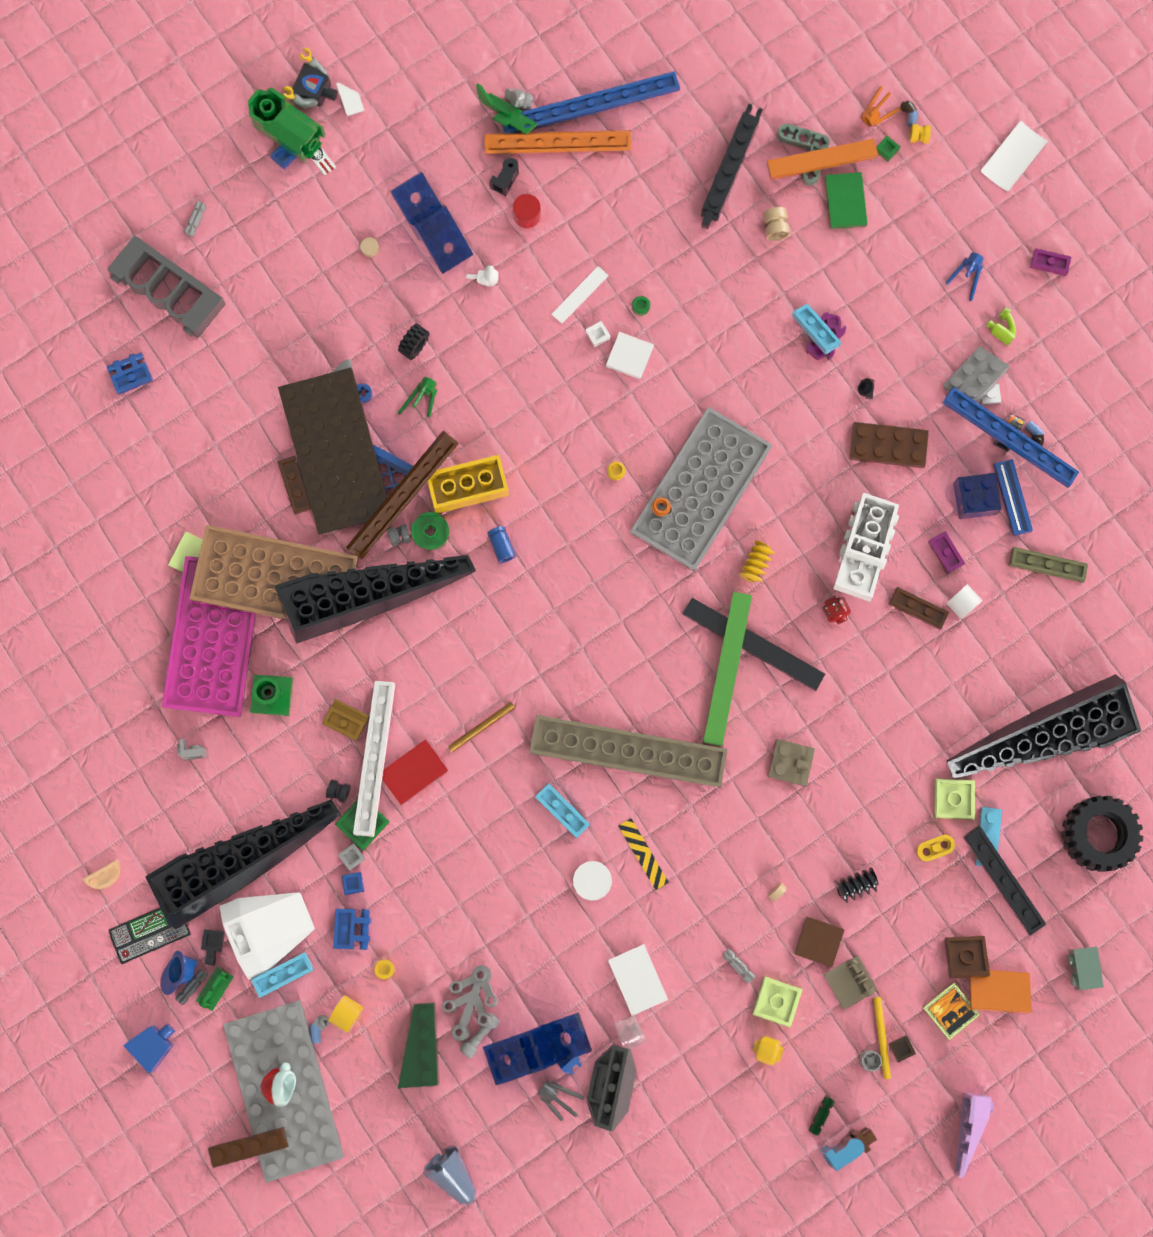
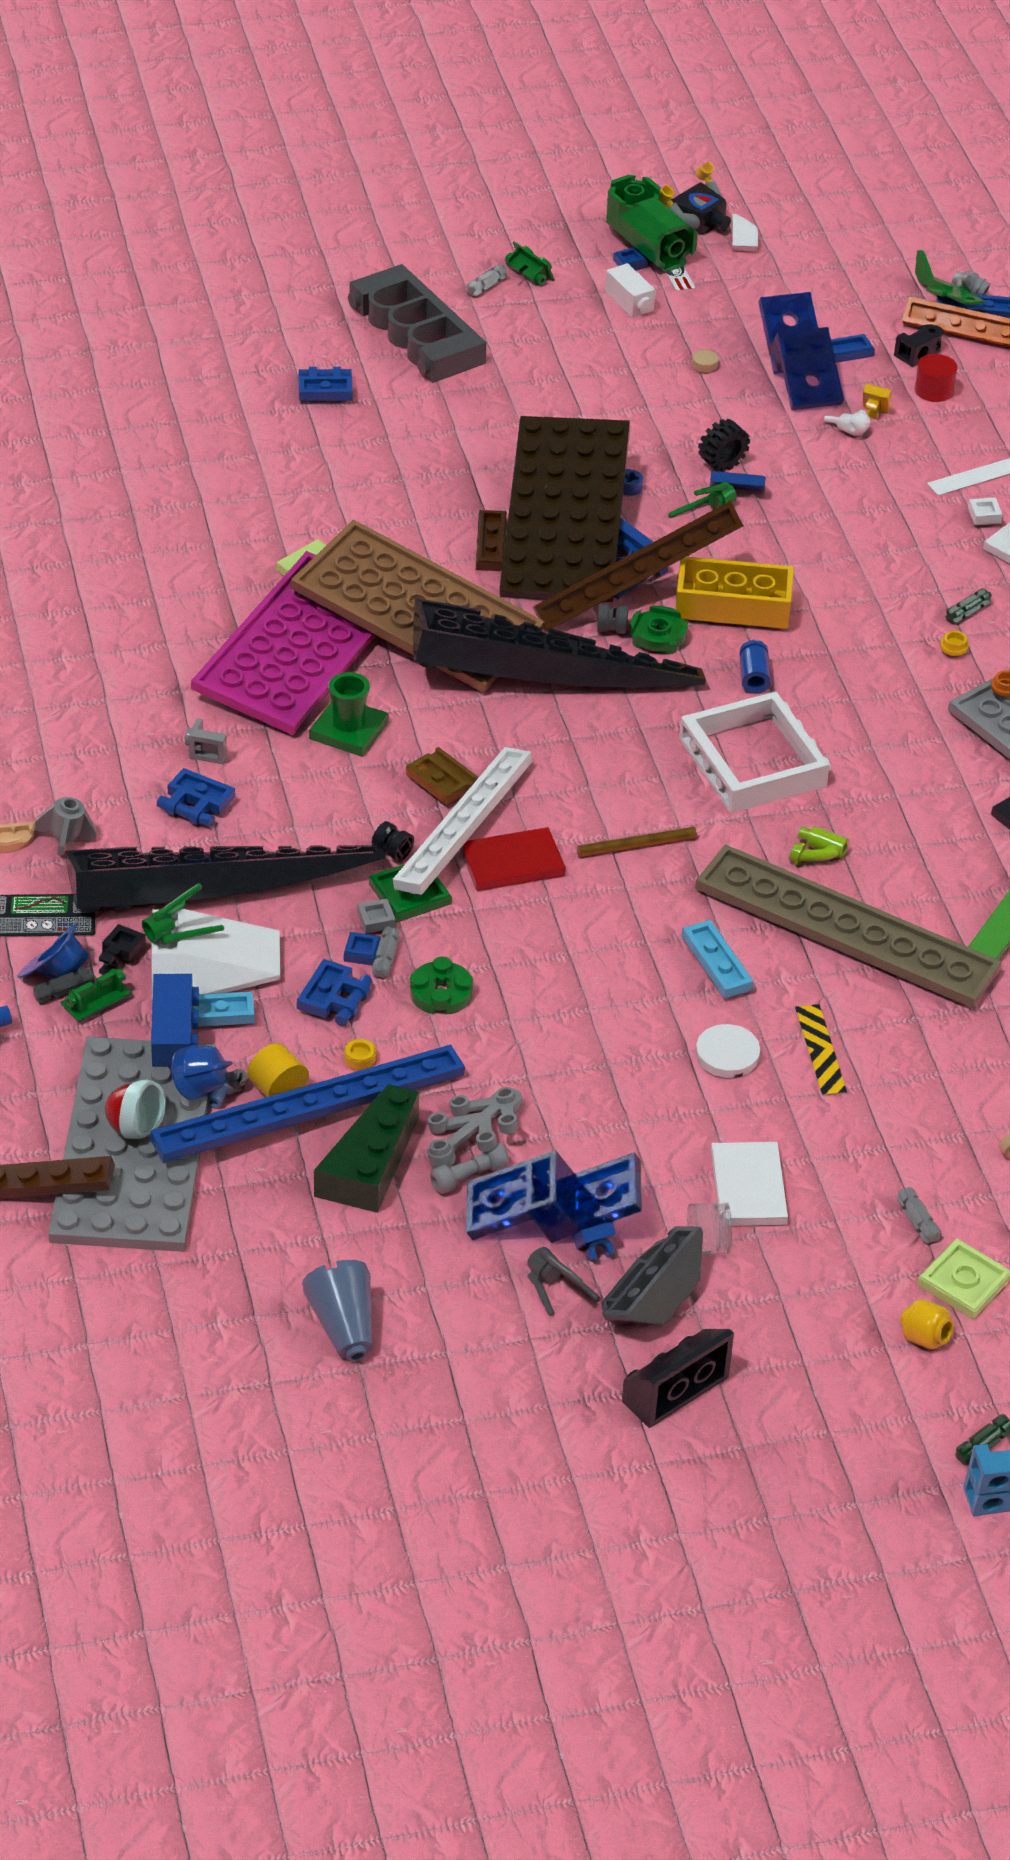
camera: 20 degrees right, 35 degrees down
none -> light grey brick [34,797,97,855]
none -> green plant [142,884,224,945]
none -> blue plate [150,1045,465,1163]
none -> blue brick [151,973,199,1067]
none -> blue plate [156,768,235,827]
none -> blue piece [171,1045,233,1100]
none -> light grey axle [372,926,400,979]
none -> green plate [410,956,473,1015]
none -> green hinge [505,241,555,285]
none -> brick [605,263,656,318]
none -> black slope [622,1329,734,1428]
none -> white window [679,691,831,814]
none -> blue tile [710,471,766,492]
none -> lime plant [789,826,849,866]
none -> blue tile [816,334,875,365]
none -> yellow tile [863,383,892,419]
none -> axle [945,588,992,624]

